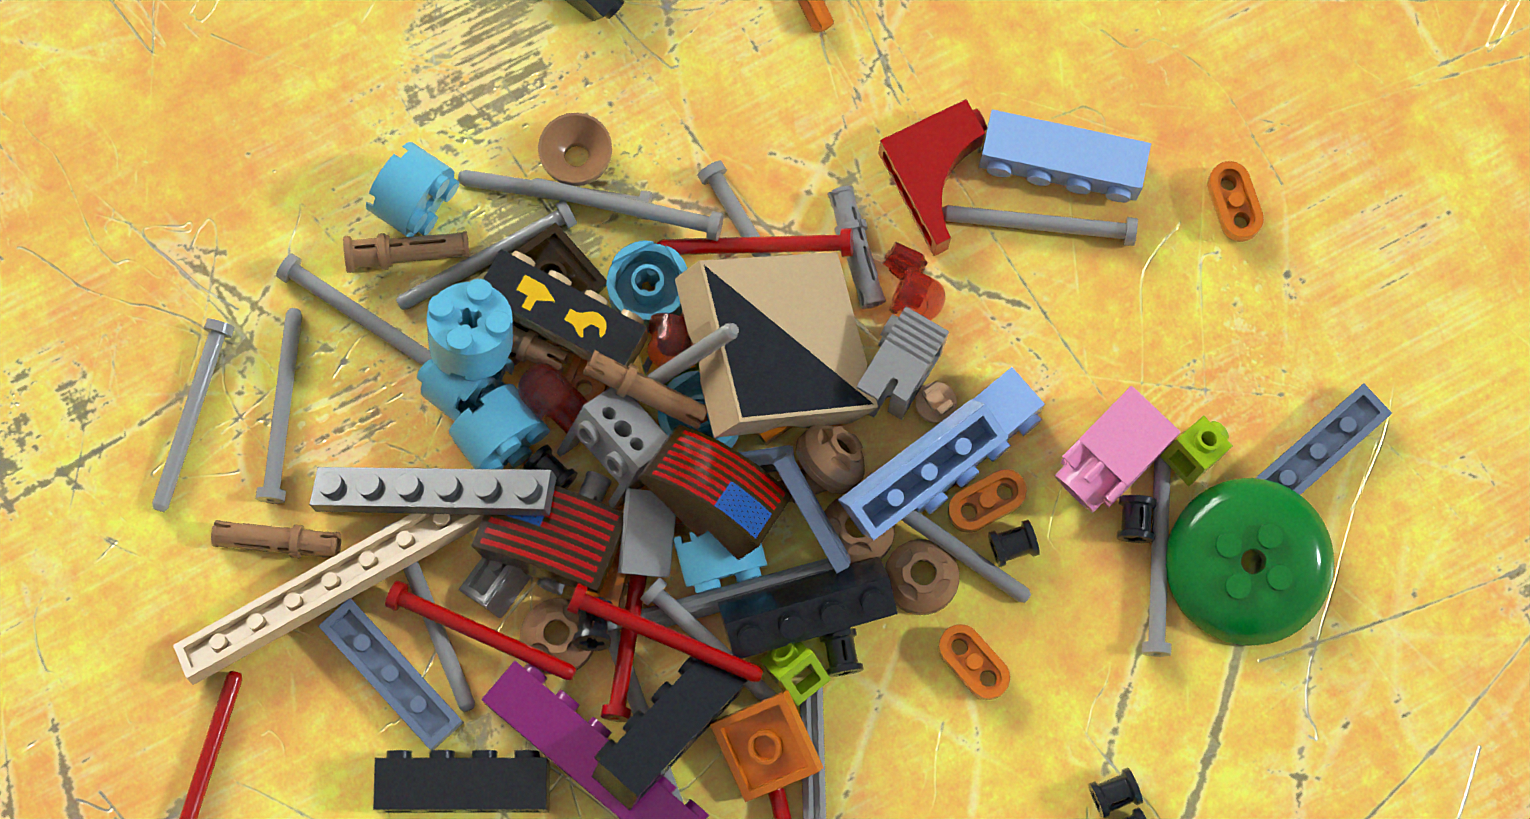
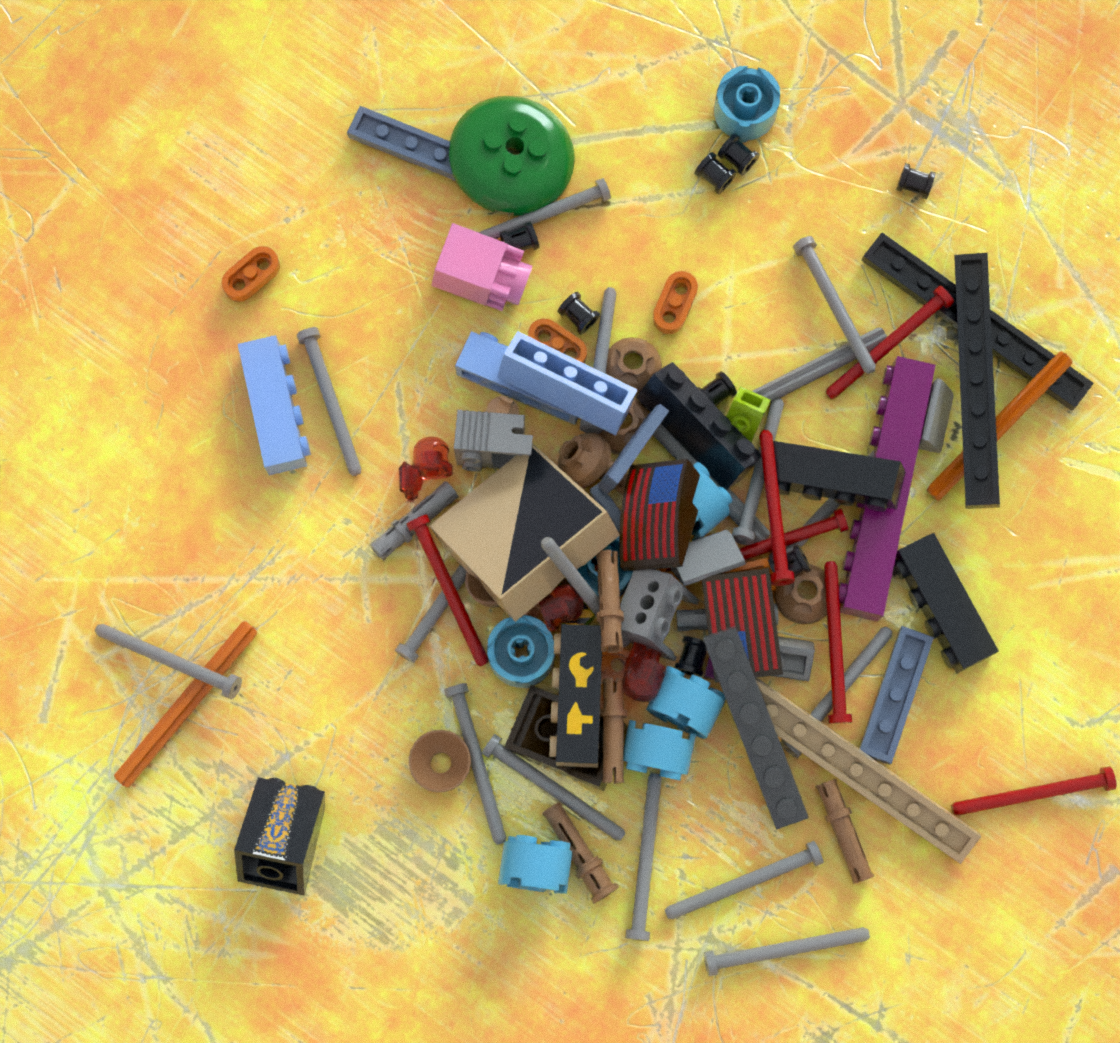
camera: 115 degrees left, 0 degrees up
medium azure brick [427,279,513,381] -> none
light grey bar [530,178,724,241] -> none
orange plate [710,690,824,802] -> none
red arch [878,99,987,256] -> none
lime brick [1160,416,1233,486] -> none

